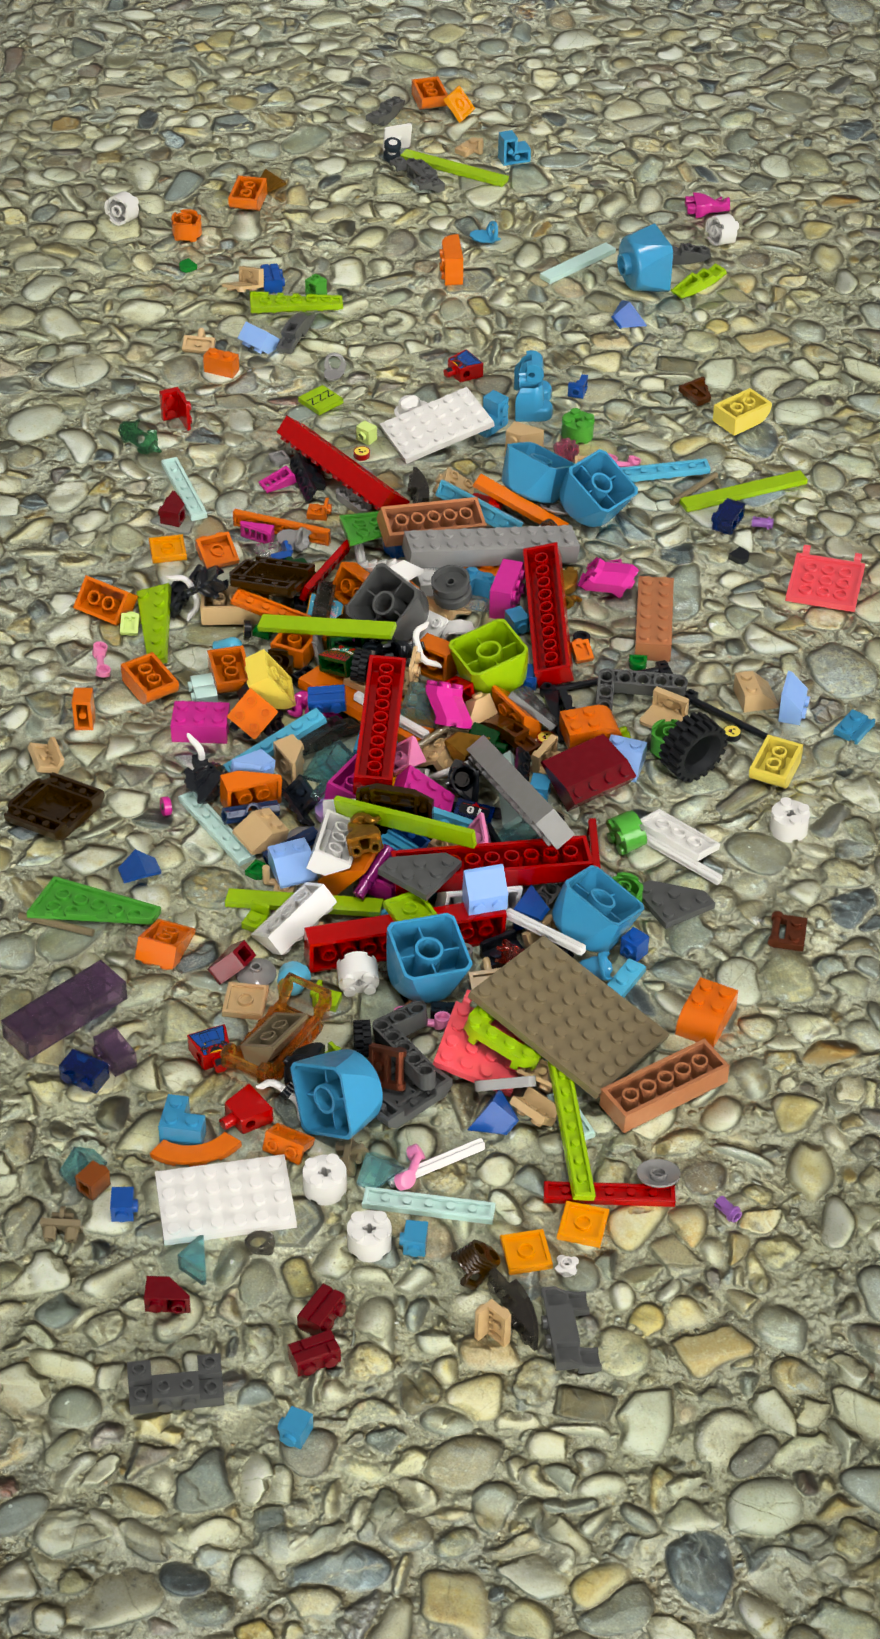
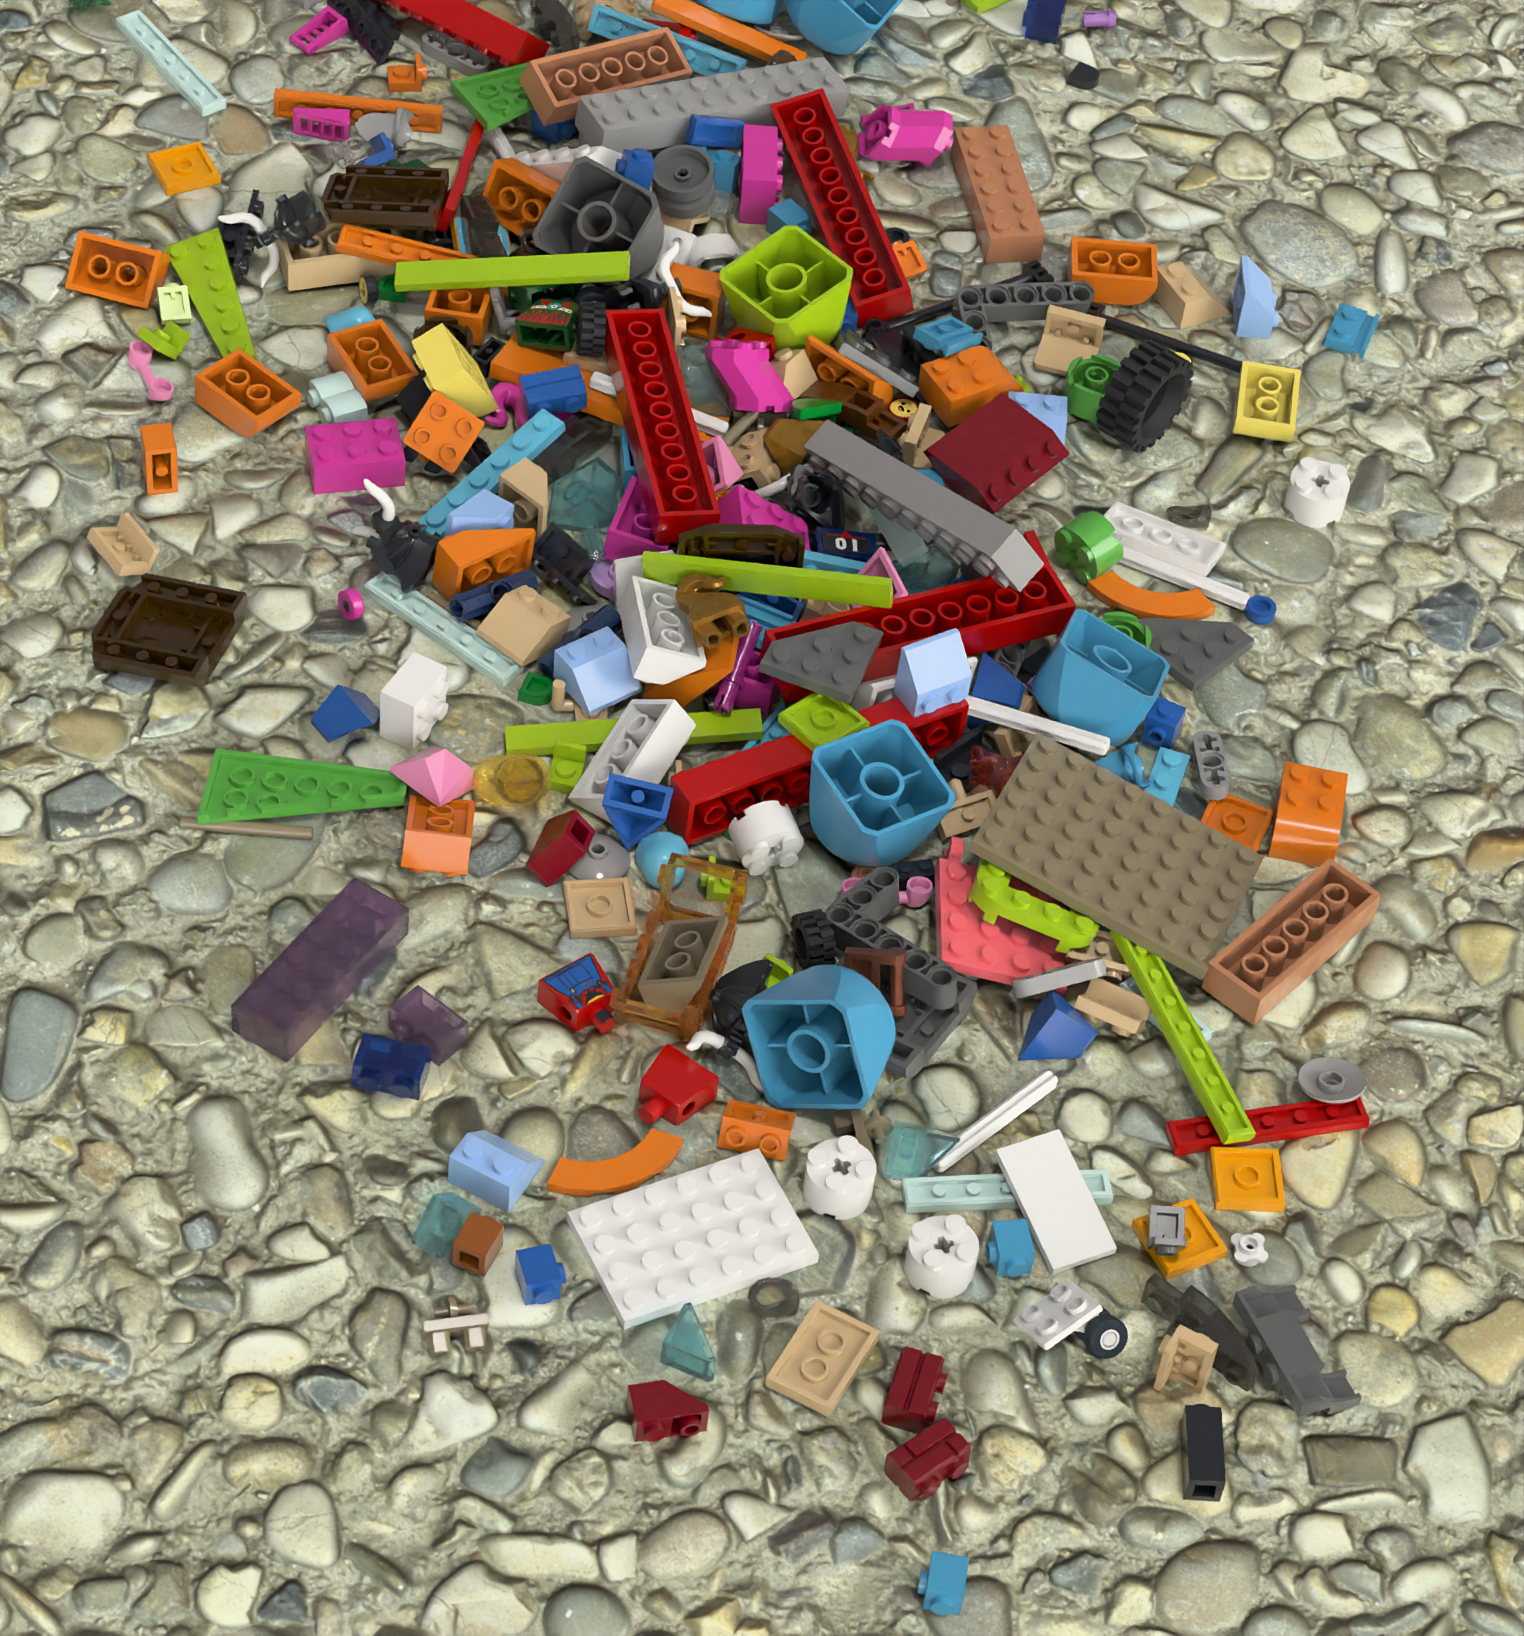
camera: 20 degrees left, 5 degrees up
dark grey bracket [127,1353,224,1415] -> none
dark red slope [158,491,186,527] -> none
dark azure brick [158,1094,207,1145] -> none
orange plate [195,531,239,569] -> none
bright pink bar [394,1144,425,1191] -> none
dark brown piece [451,1239,500,1290] -> none
green tile [629,655,647,671] -> none
medium lavender pin [714,1196,742,1222] -> none
copper plate [768,911,808,952] -> none
coral plate [785,545,866,612] -> none
none -> lime bracket [137,320,191,360]
none -> white brick [380,652,449,751]
none -> bright pink slope [390,746,480,807]
none -> light blue slope [448,1130,545,1212]
none -> clear yellow piece [472,754,552,806]
none -> blue slope [602,773,674,851]
none -> blue brick [615,148,656,190]
none -> blue tile [685,114,745,149]
none -> tan plate [765,1300,880,1417]
none -> green tile [791,398,842,420]
none -> dark azure plate [913,315,983,356]
none -> white tile [995,1129,1117,1275]
none -> white plate [1013,1280,1128,1359]
none -> orange brick [1067,237,1158,305]
none -> orange tile [1087,570,1216,620]
none -> bracket [1147,1205,1187,1256]
none -> clear smoke piece [1166,505,1211,530]
none -> black brick [1179,1404,1226,1502]
none -> light grey beam [1192,731,1230,800]
none -> orange tile [1200,794,1275,853]
none -> blue tile [1244,596,1277,625]

